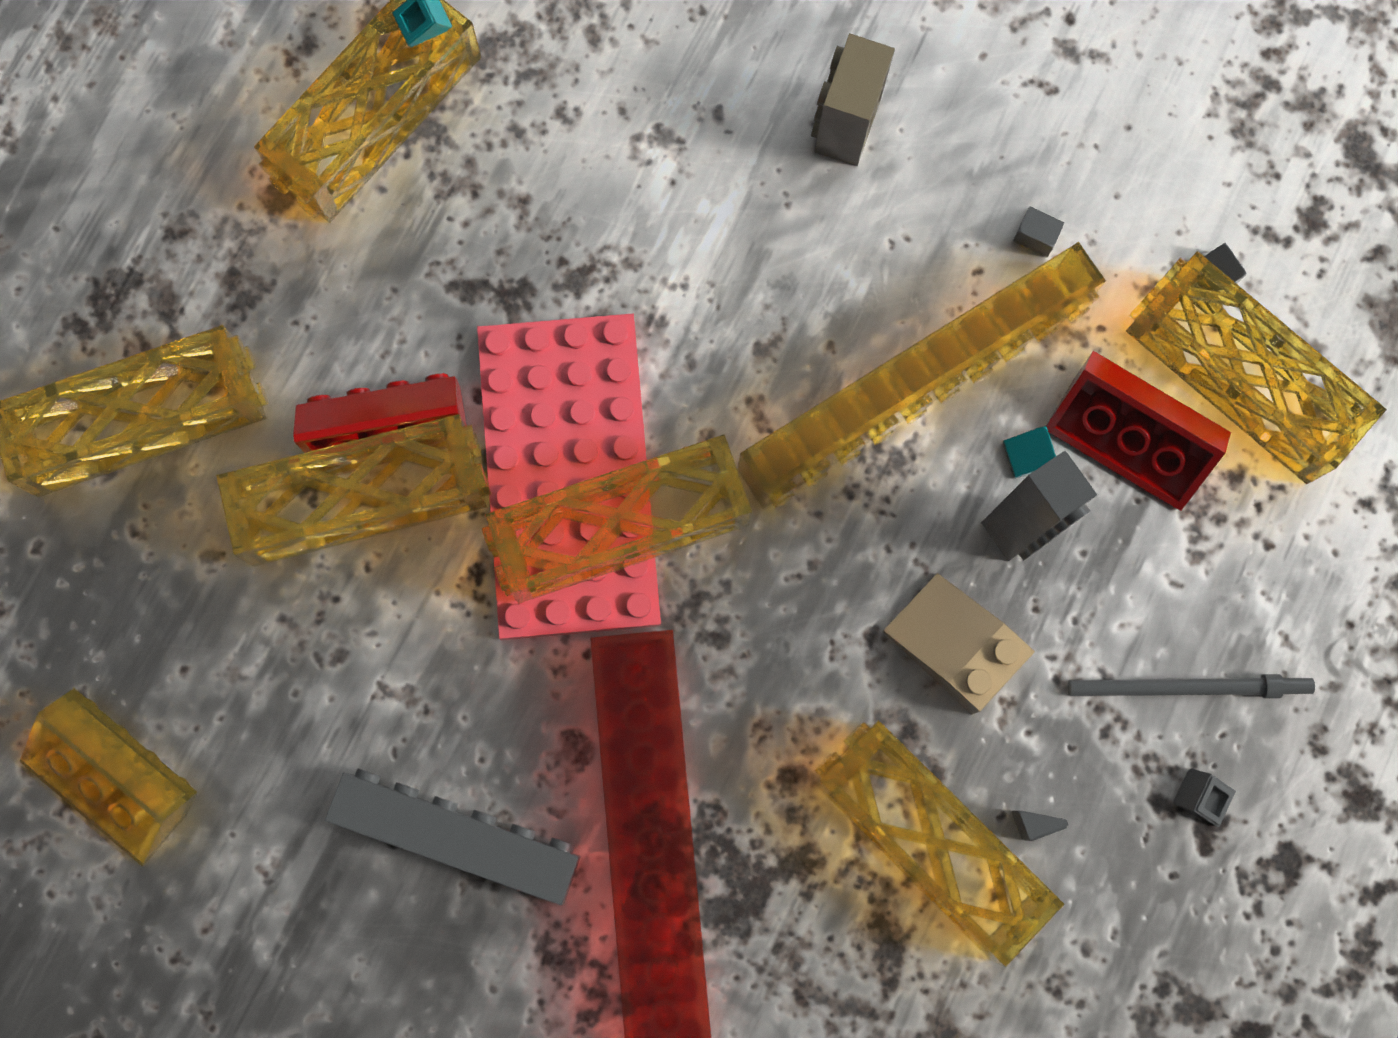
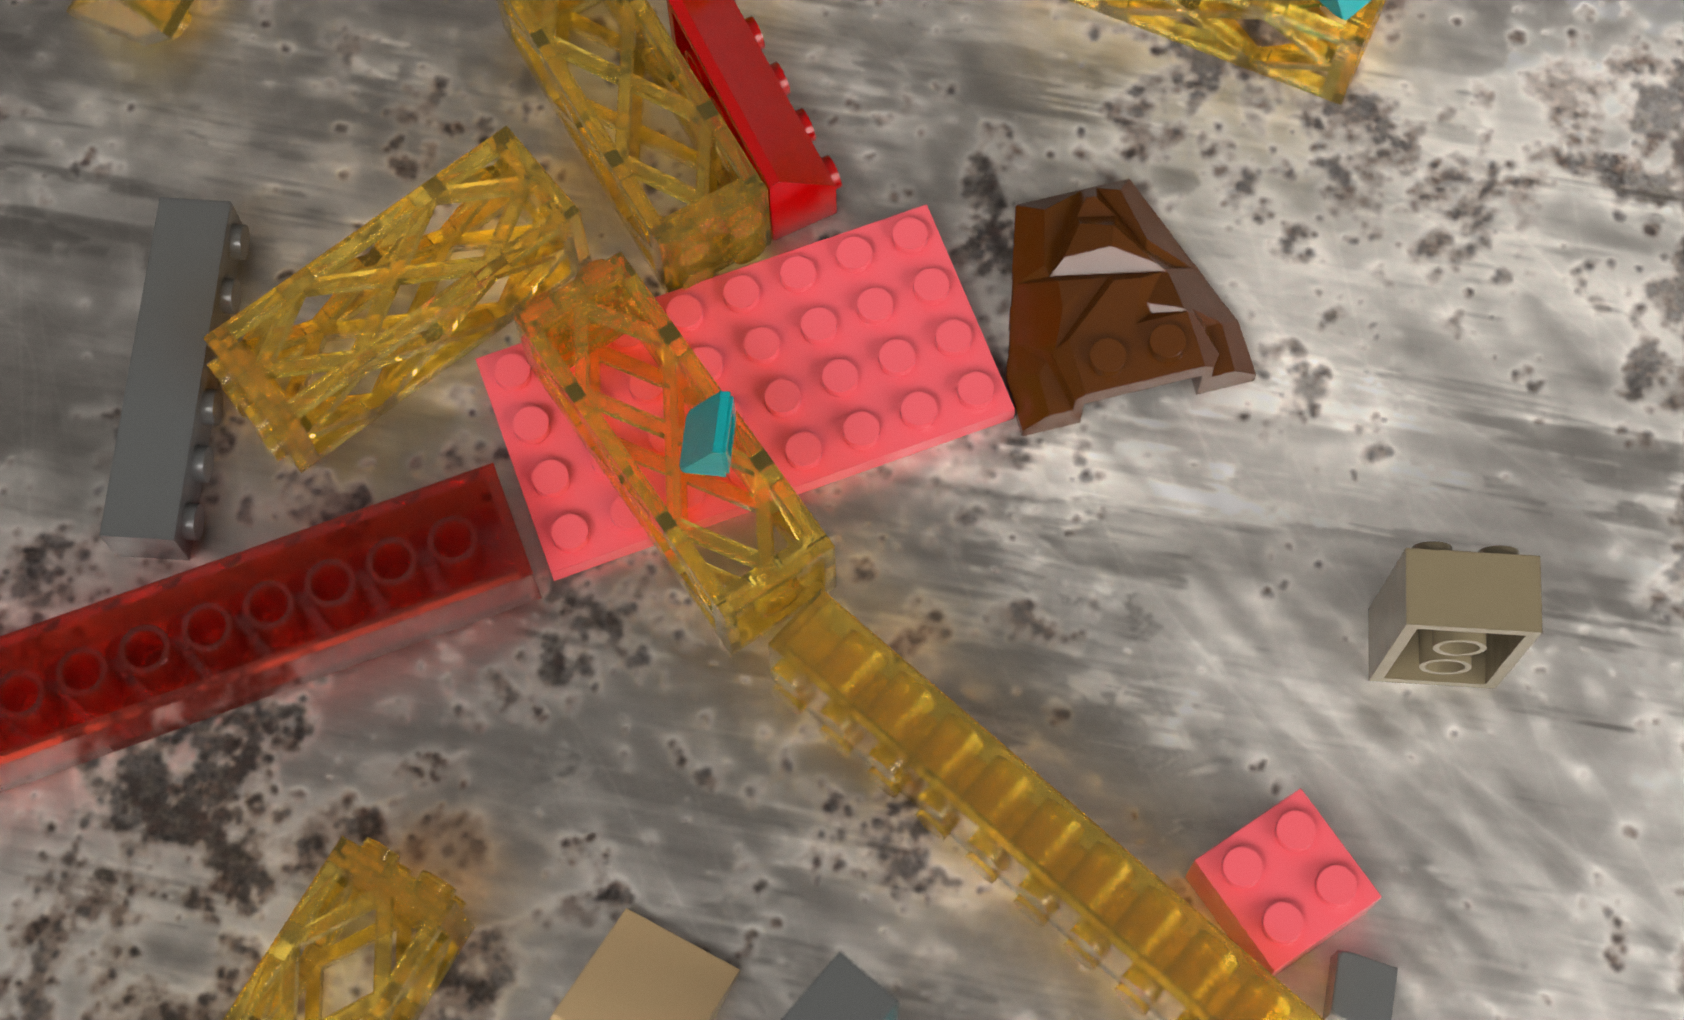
camera: 80 degrees right, 10 degrees down
none -> clear yellow piece [203,125,592,473]
none -> teal slope [679,391,737,477]
none -> reddish brown wedge [1006,179,1256,436]
none -> coral brick [1185,788,1382,984]

